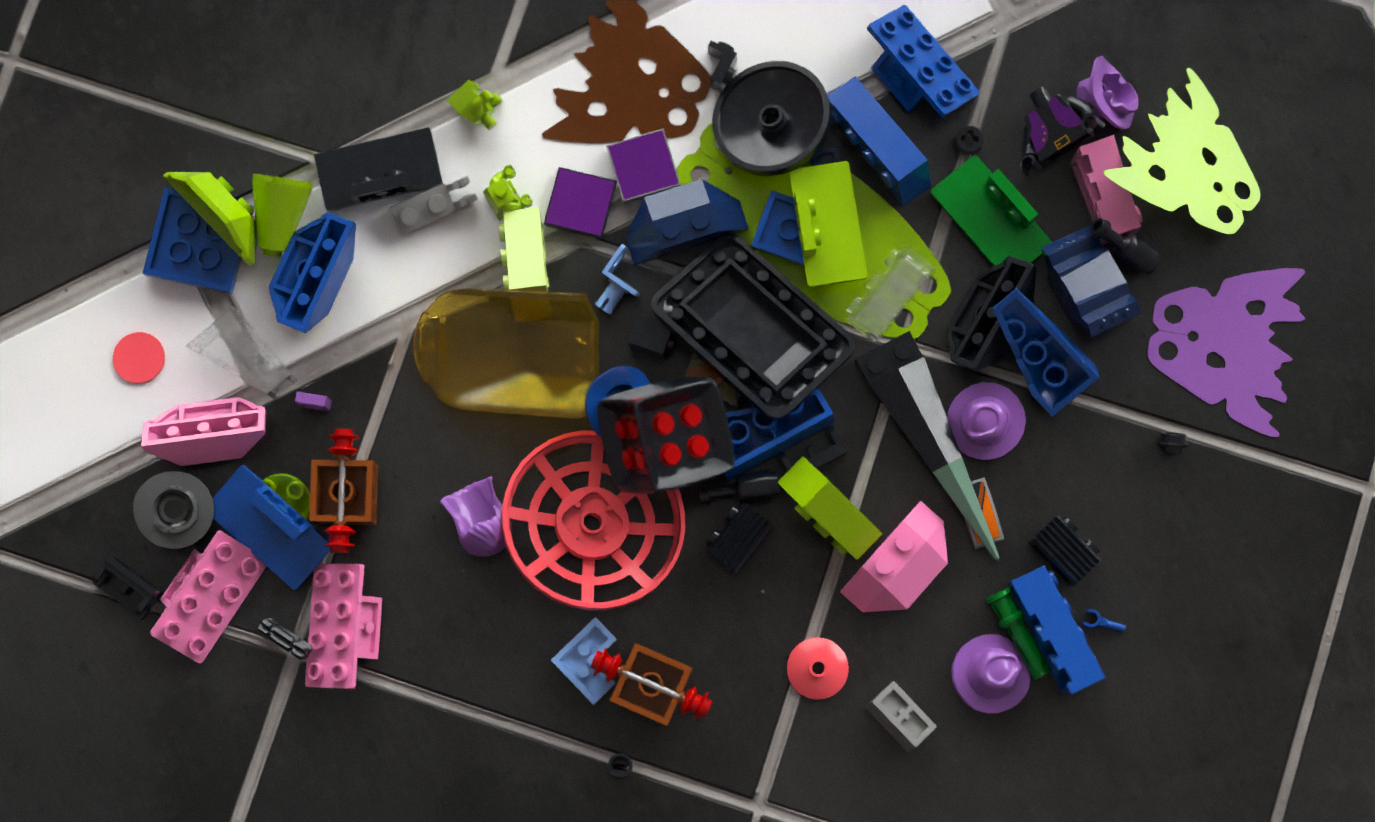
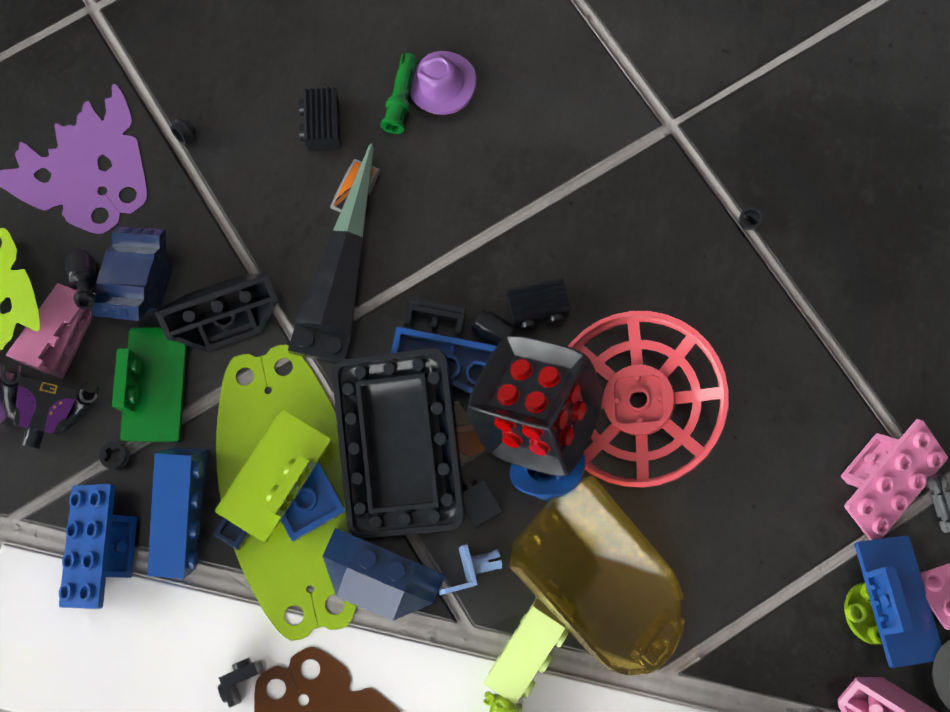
camera: 145 degrees left, 5 degrees down
medium lavender tile [295,391,332,412] -> none
dark orange brick [309,429,379,553] -> none
medium lavender piece [440,476,513,557] -> none
dark purple tile [544,167,617,240] -> none
light blue plate [551,617,617,705] -> none
dark orange brick [590,643,712,726] -> none
dark purple tile [606,129,681,204] -> none
black dish [712,61,832,176] -> none
lime wedge [777,456,883,560] -> none
coral dish [787,638,849,700] -> none
bright pink wedge [840,501,948,613] -> none
clear wedge [846,246,938,343] -> none
light grey hinge [865,681,937,752] -> none
medium lavender hat [947,382,1026,460] -> none
blue wedge [993,288,1099,417] -> none
blue wedge [1007,566,1106,695] -> none
blue hand [1083,609,1126,633] -> none

